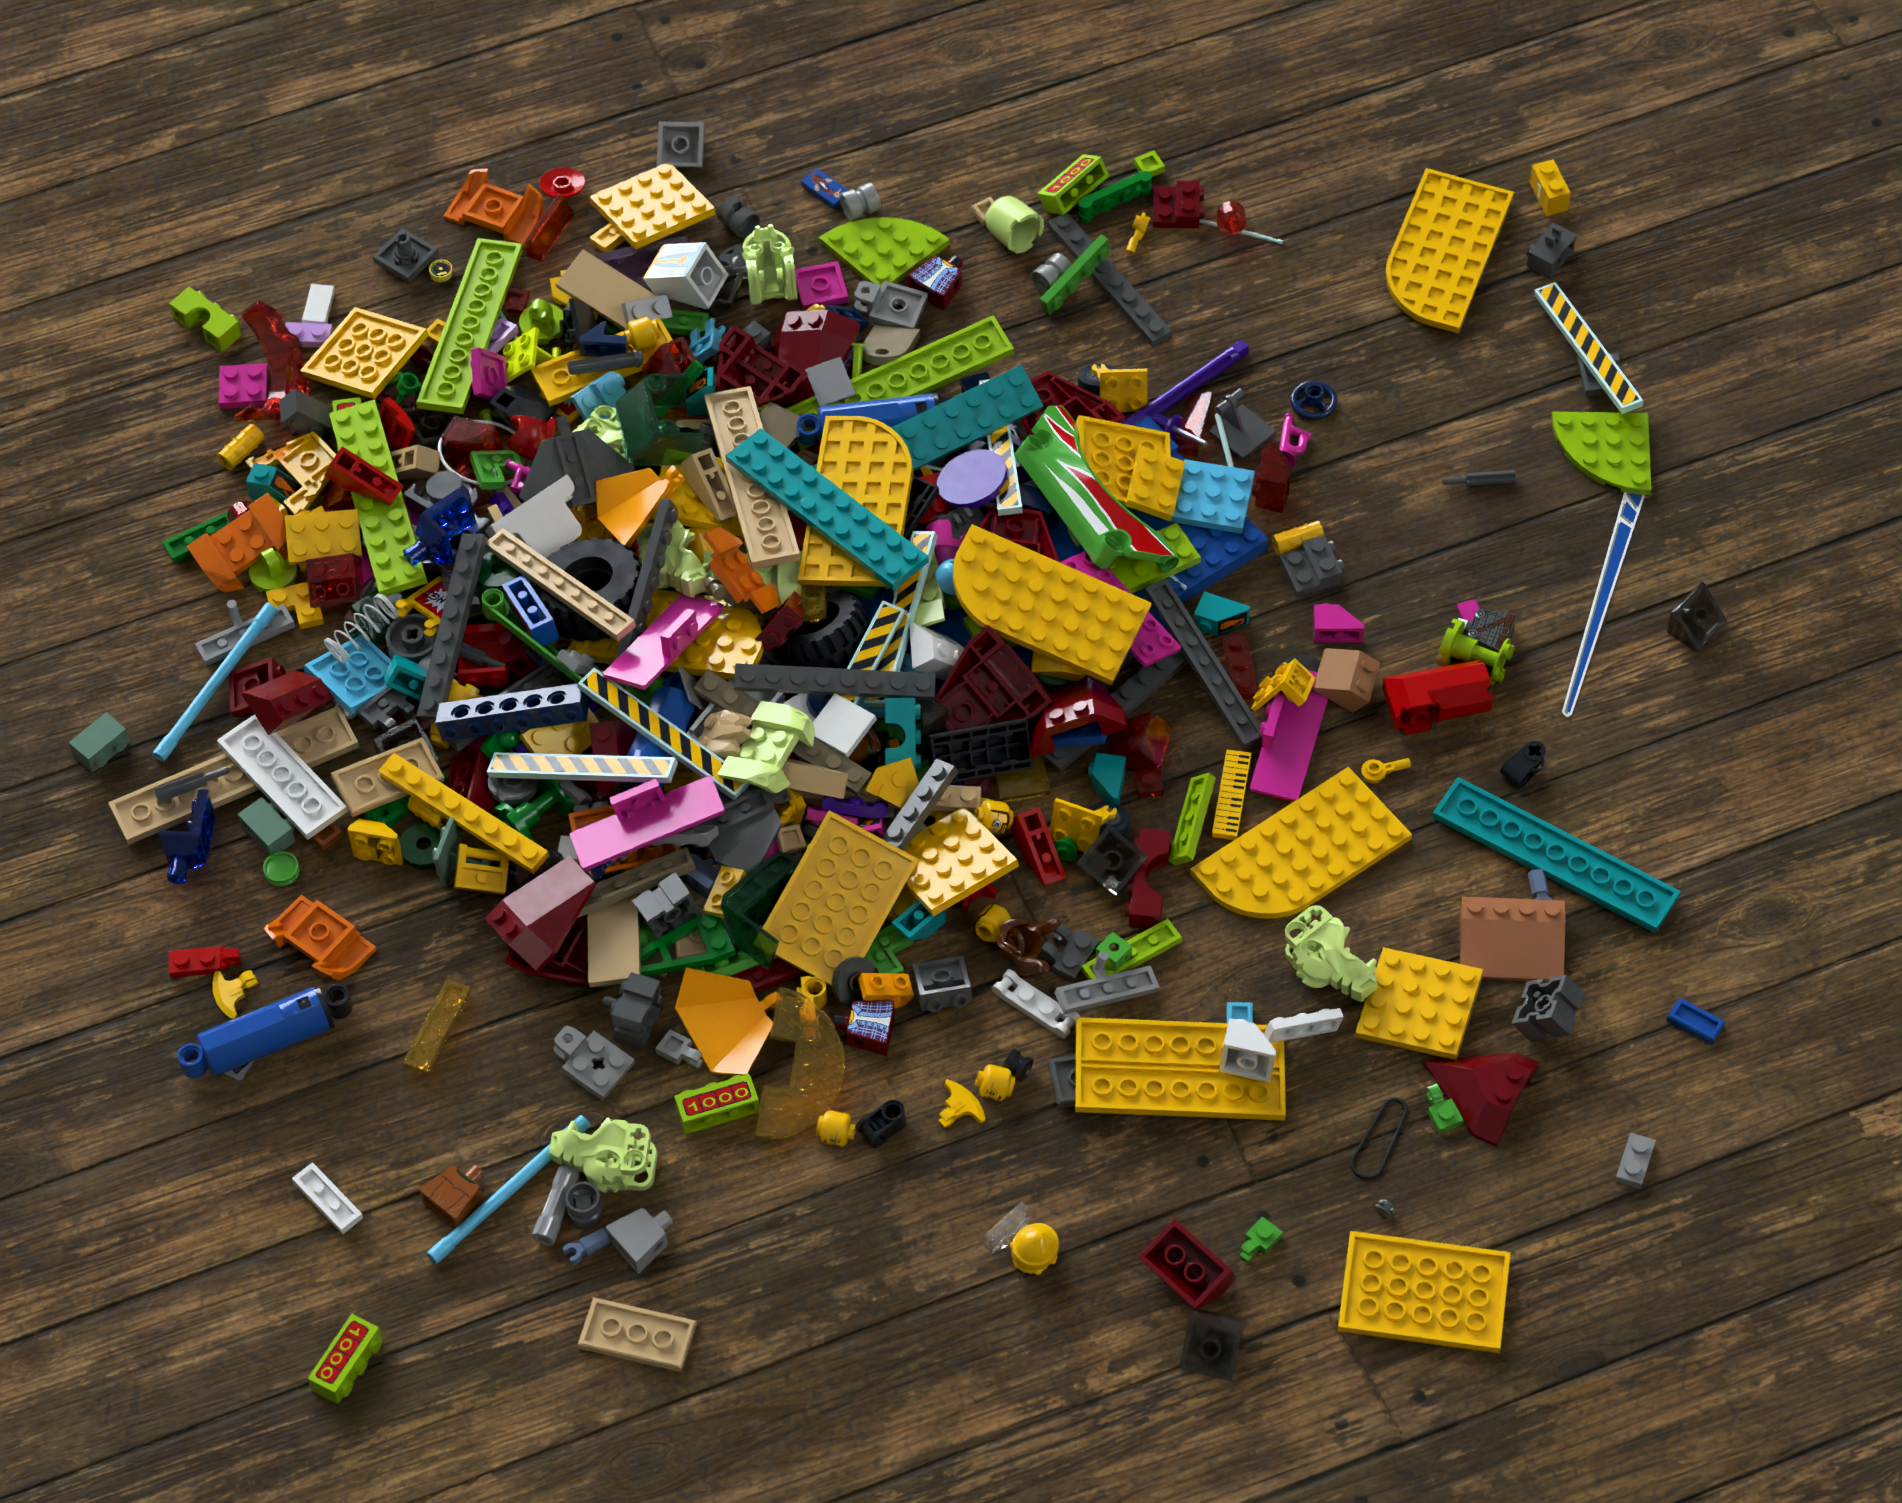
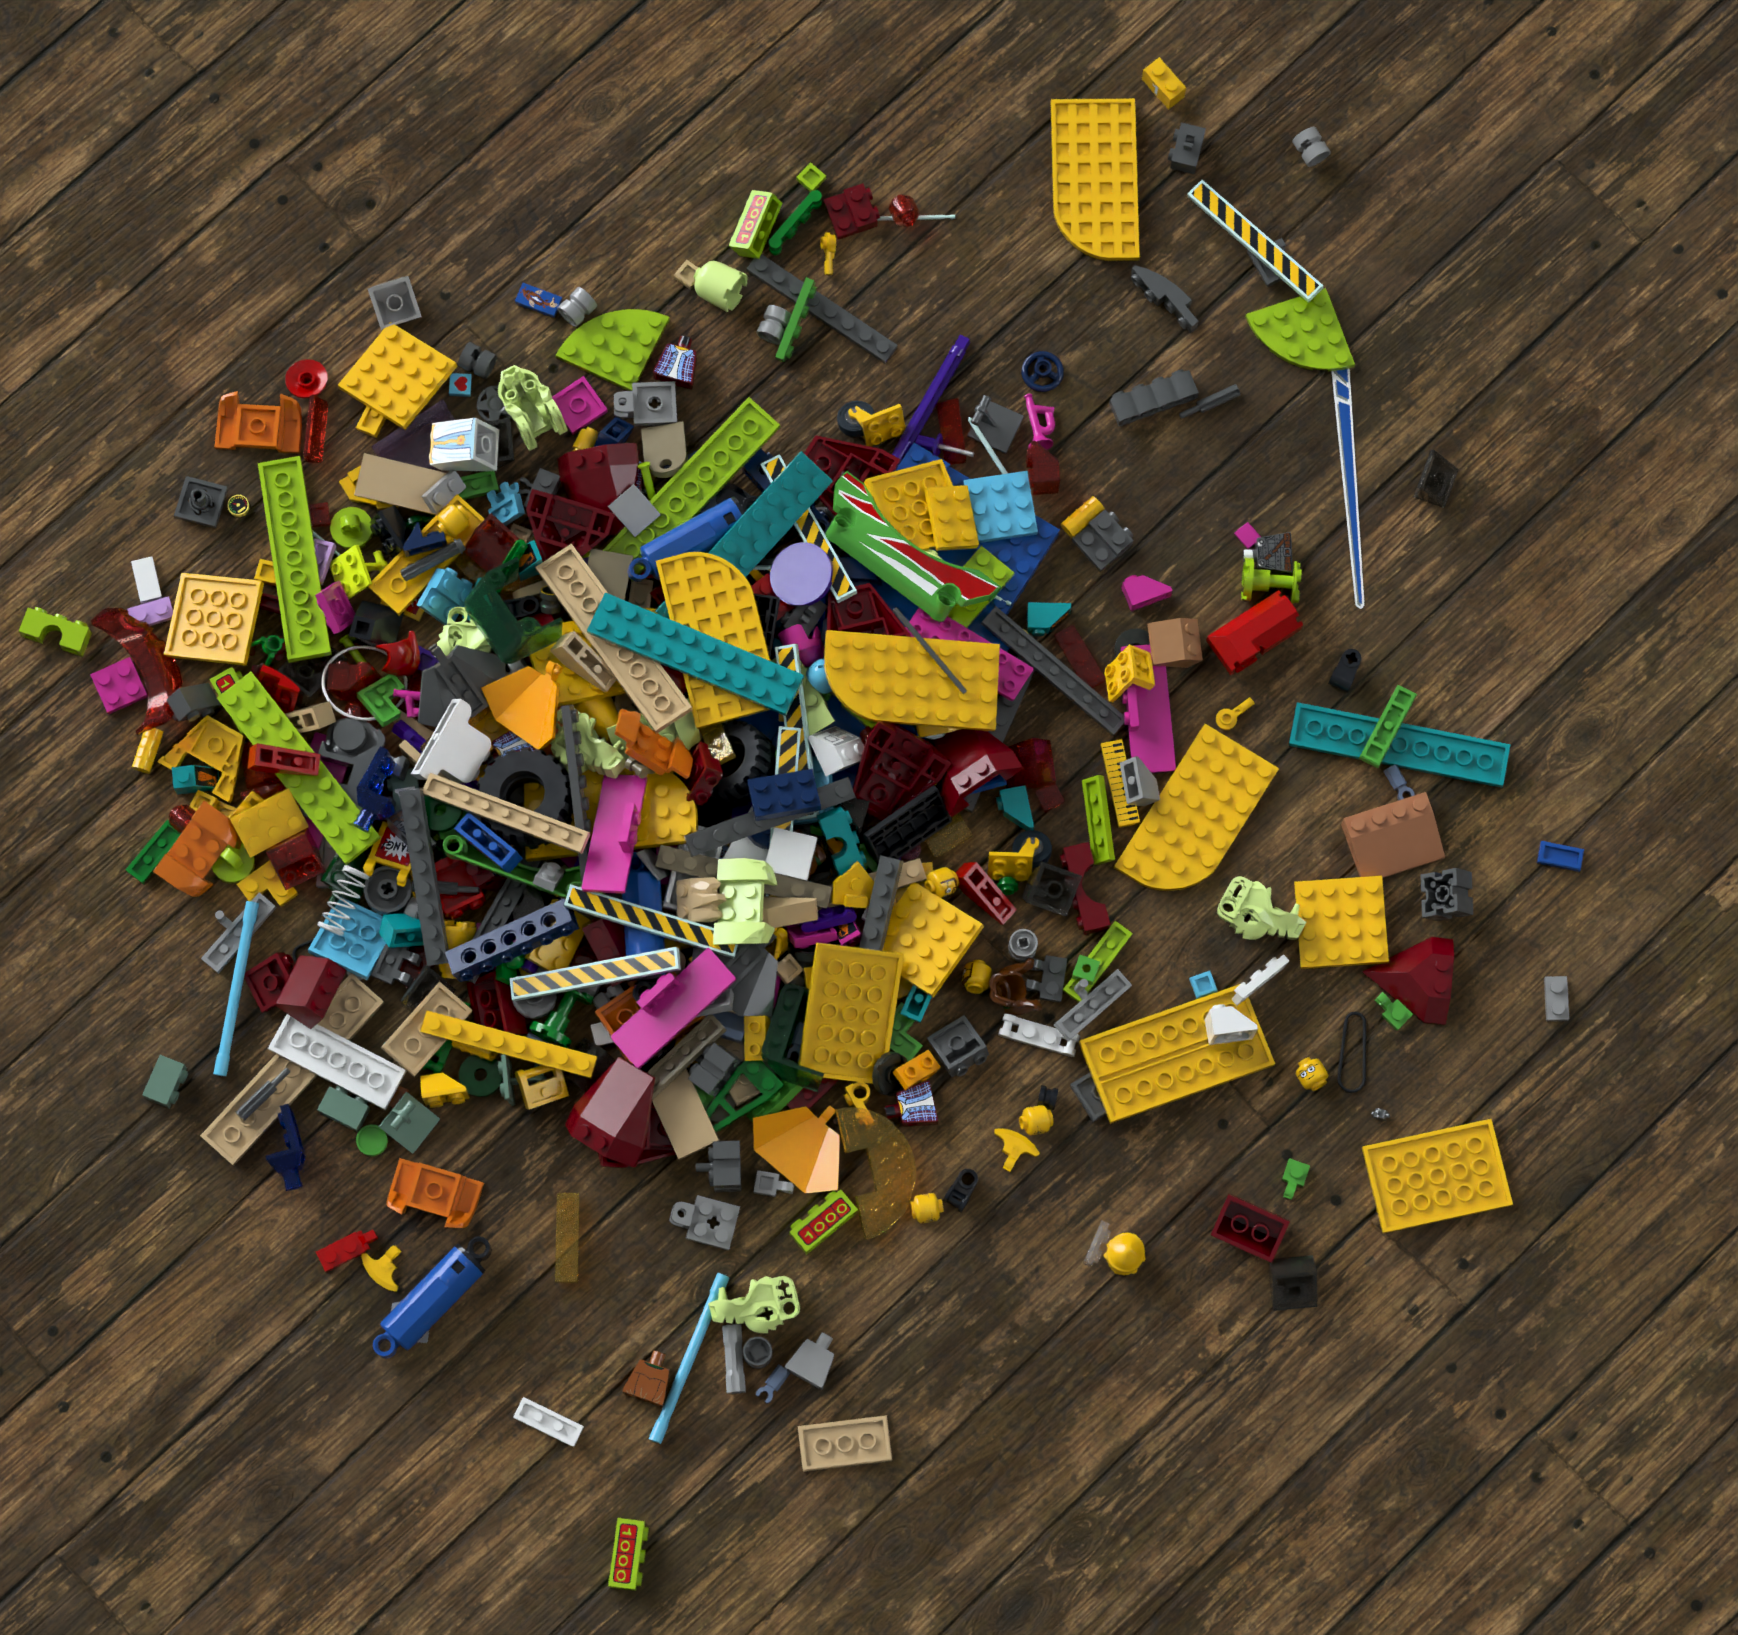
camera: 25 degrees left, 20 degrees up
none -> sand green plate [379,1092,440,1154]
none -> medium azure tile [449,373,472,397]
none -> dark blue plate [747,769,821,821]
none -> dark grey axle [893,607,967,694]
none -> light grey wheel [1008,929,1038,963]
none -> dark grey brick [1109,369,1199,426]
none -> light grey slope [1120,756,1160,806]
none -> dark grey slope [1131,265,1199,333]
none -> light grey wheel [1292,127,1331,167]
none -> yellow head [1295,1057,1328,1091]
none -> bright green plate [1359,685,1417,768]

